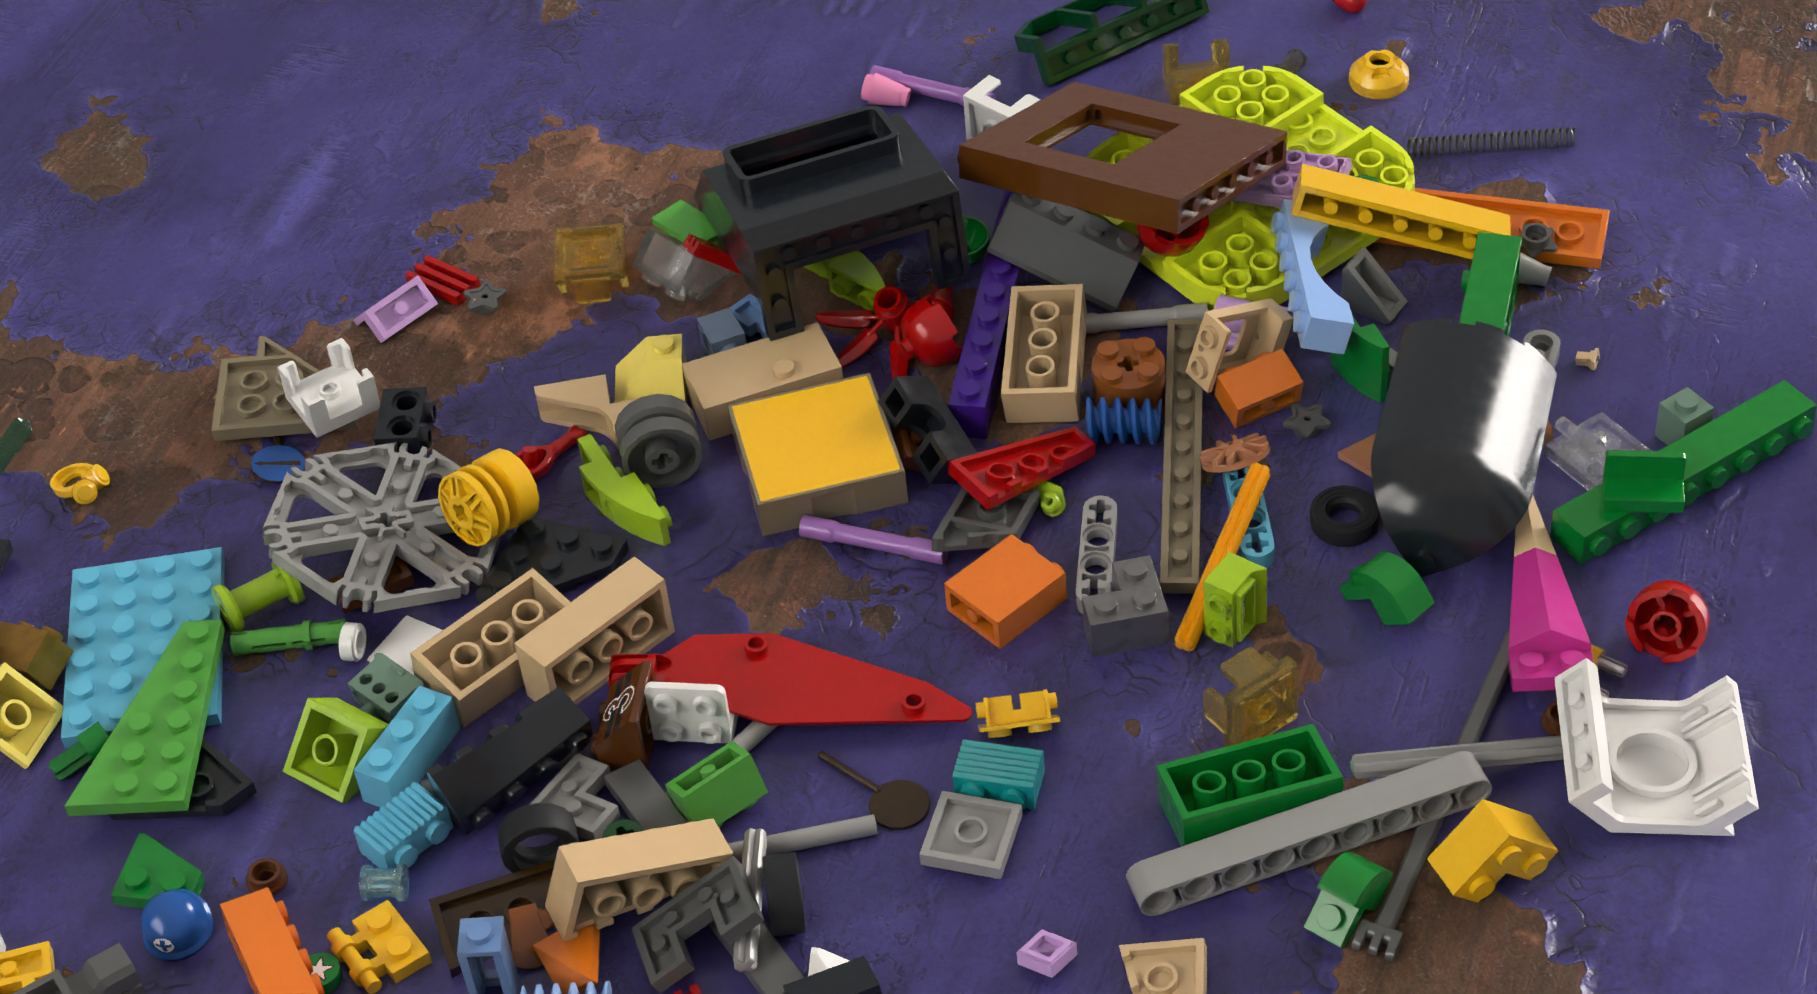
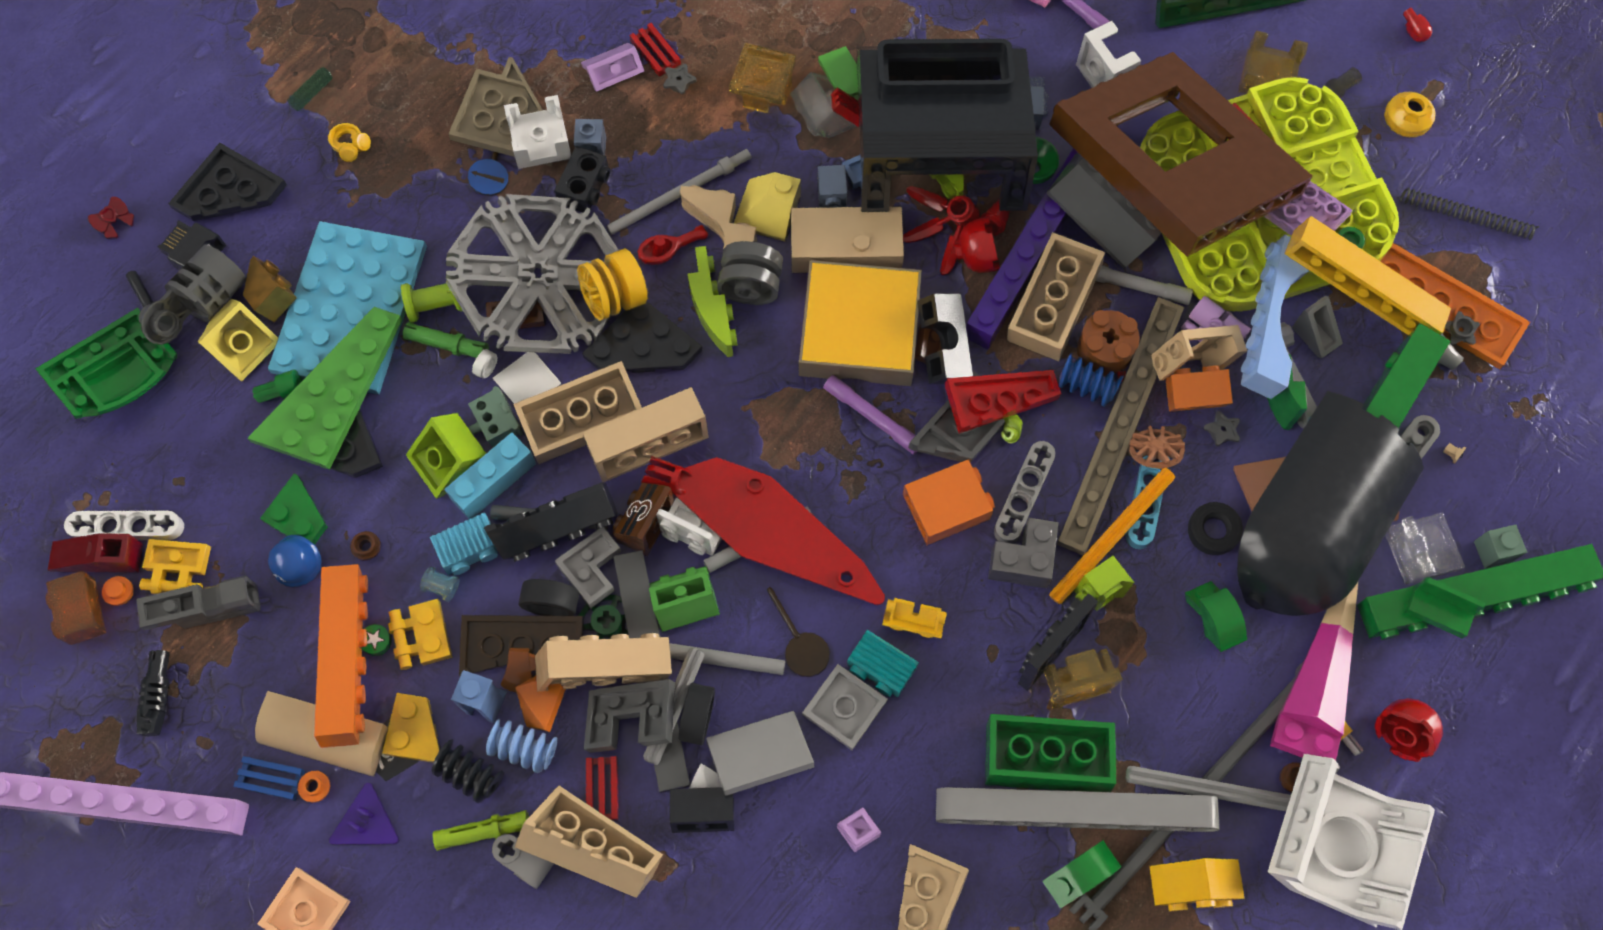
camera: 15 degrees right, 25 degrees up
none -> sand blue brick [574,119,606,155]
none -> light grey bar [606,149,752,235]
none -> light grey tile [706,711,814,796]
none -> black plate [1018,593,1098,691]

